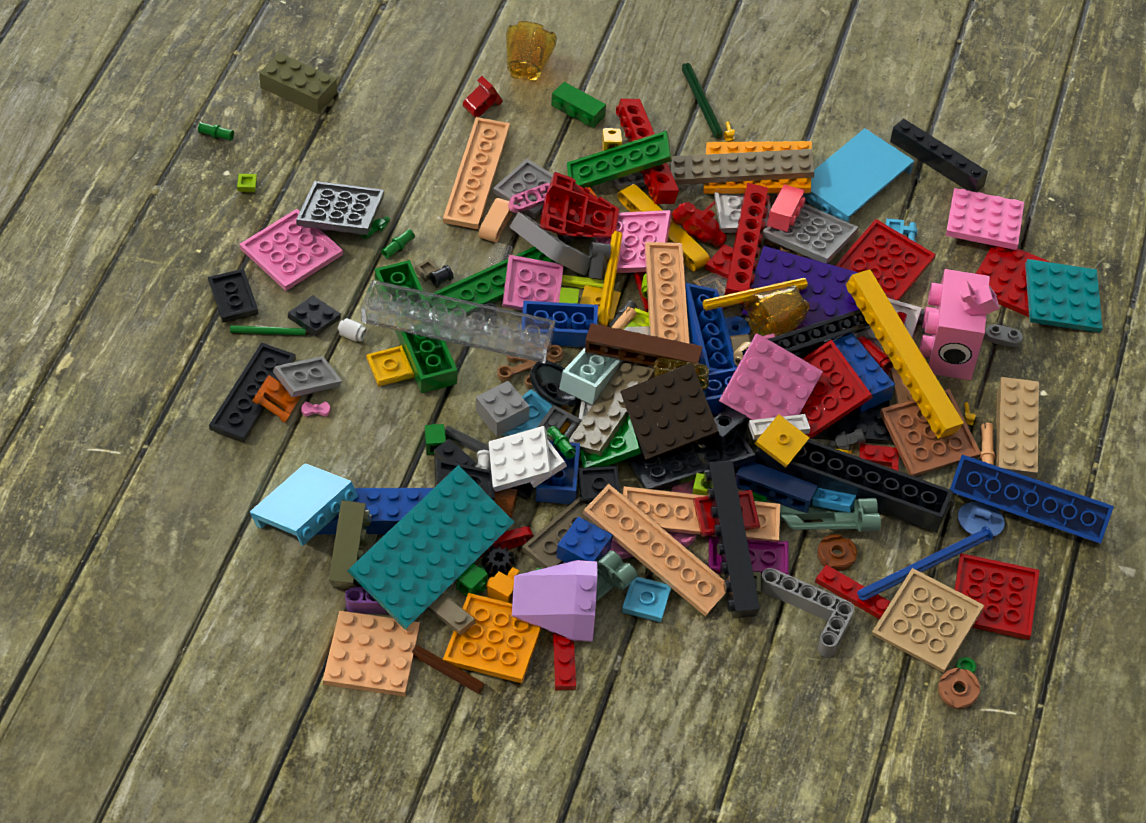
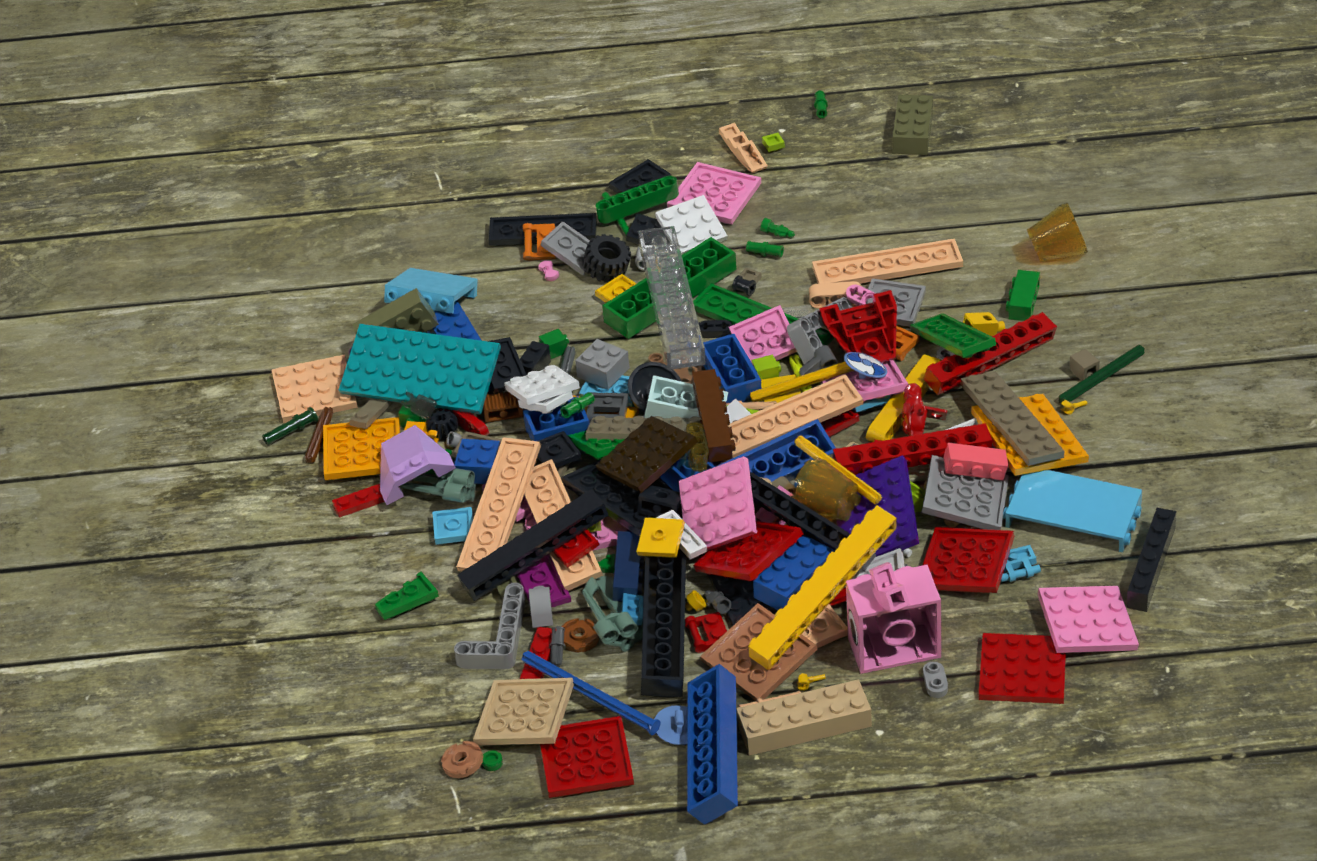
camera: 75 degrees right, 10 degrees down
dark grey plate [296,181,384,235] -> none
red tile [463,76,503,118] -> none
teal plate [1025,259,1103,333] -> none
none -> dark green pin [262,407,319,446]
none -> green wing [375,571,439,620]
none -> clear smoke plate [400,392,437,420]
none -> light grey hinge [446,431,462,448]
none -> light grey brick [529,586,553,628]
none -> dark grey axle [549,626,566,667]
none -> black tyre [582,234,631,283]
none -> green beam [595,176,679,224]
none -> white plate [655,195,728,257]
none -> light nougat slope [719,123,768,173]
none -> shield [844,352,887,379]
none -> dark tan brick [1070,349,1100,381]

